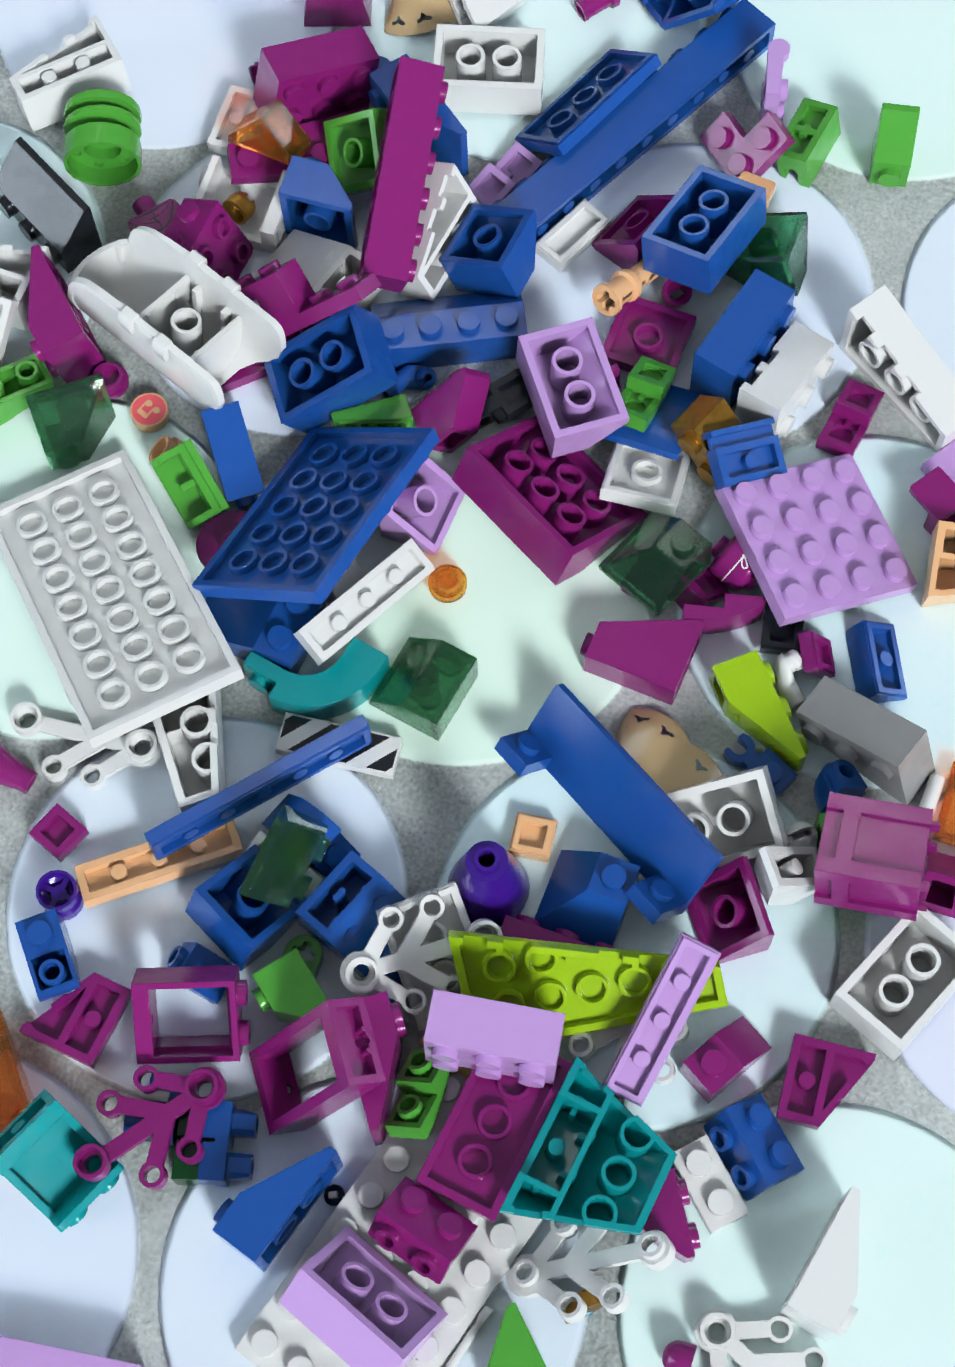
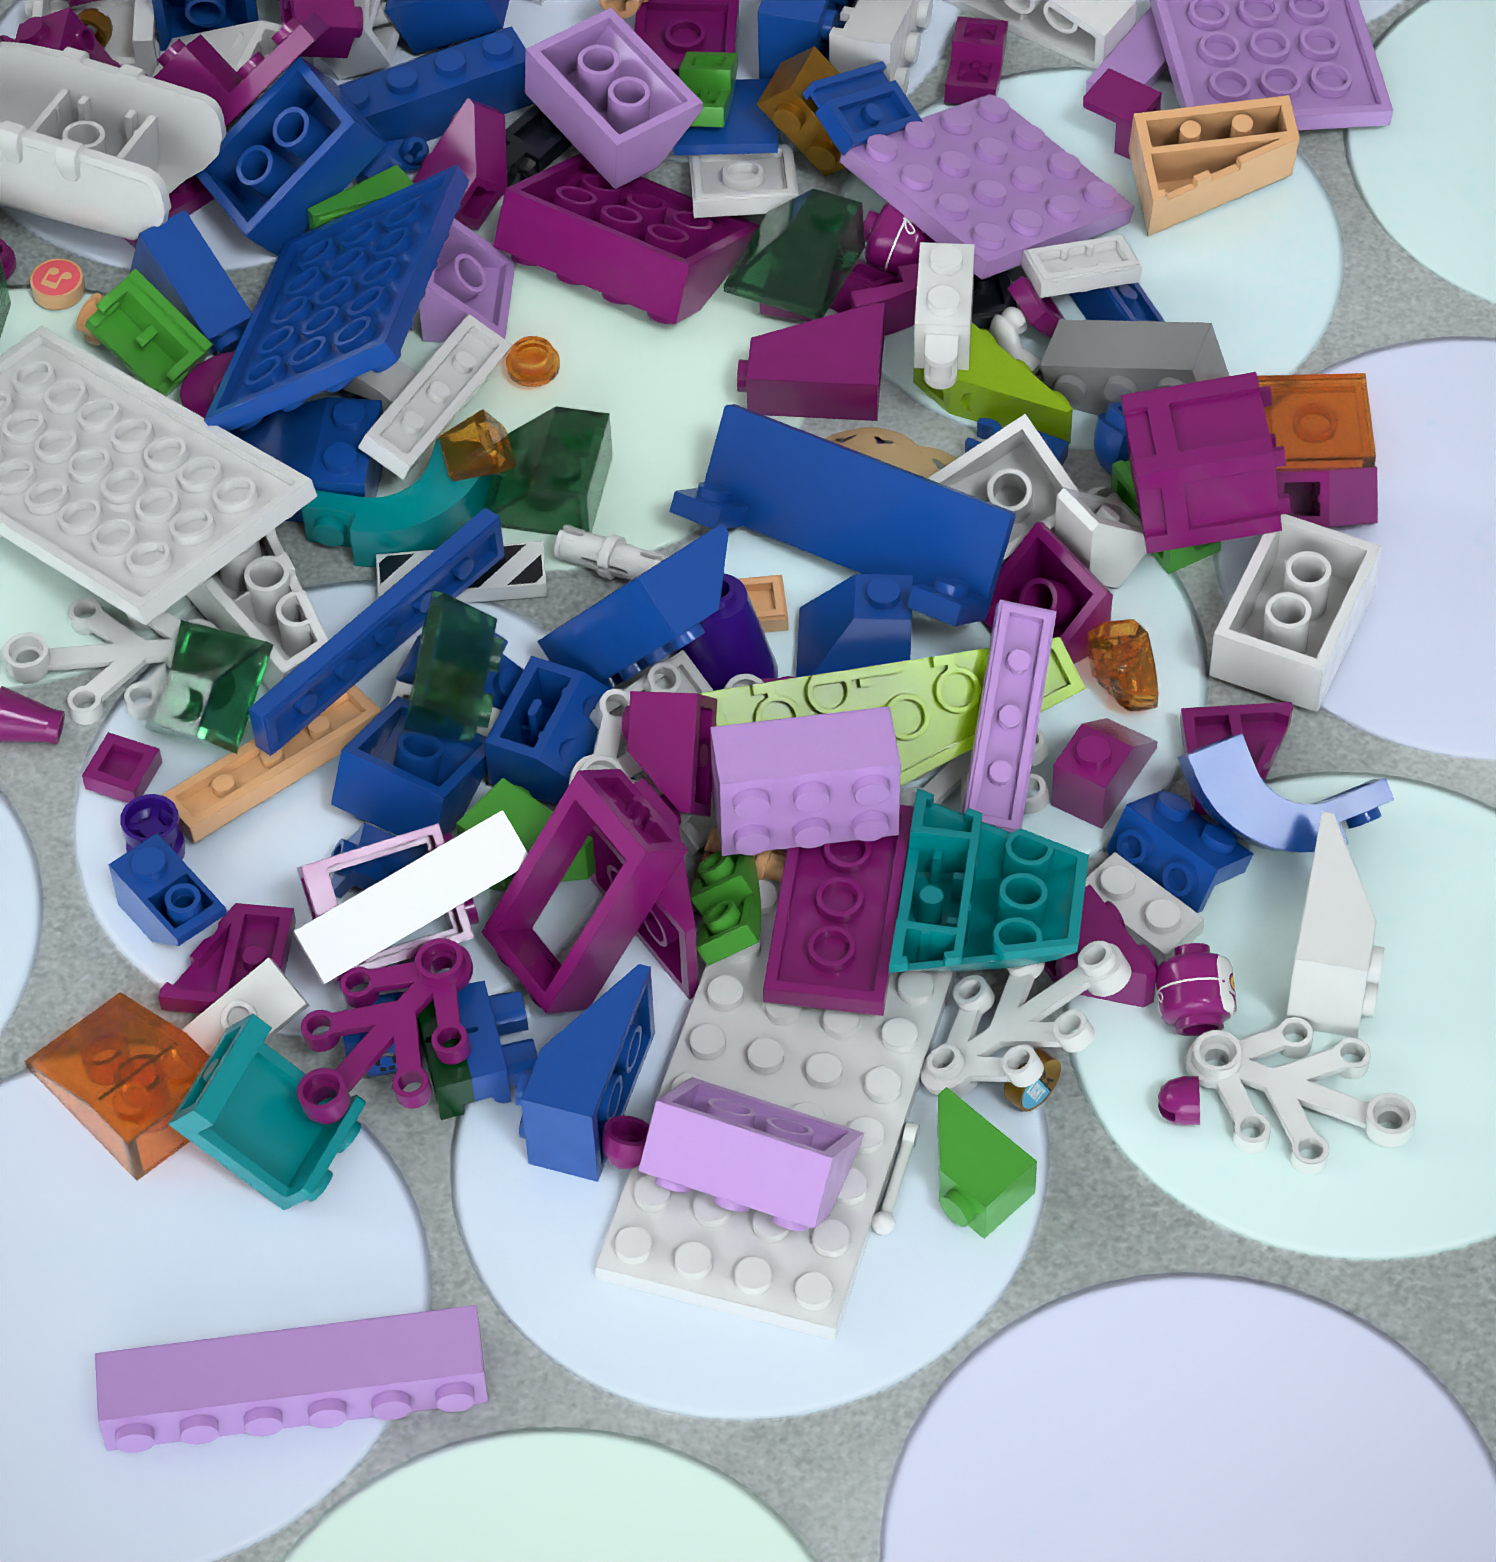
camera: 20 degrees left, 15 degrees down
black piece [324,1184,345,1206] -> none
magenta bracket [368,1176,478,1284] -> none
none -> clear green slope [145,620,273,754]
none -> white plate [176,958,310,1068]
none -> white tile [293,810,528,984]
none -> clear orange slope [439,409,516,482]
none -> blue slope [537,523,729,689]
none -> white pin [554,524,668,580]
none -> magenta hinge [602,1115,650,1170]
none -> magenta slope [622,691,718,817]
none -> white brick [914,242,975,389]
none -> white plate [1021,234,1143,298]
none -> clear orange rock [1087,619,1159,711]
none -> magenta head [1156,943,1237,1036]
none -> arch [1177,734,1394,853]

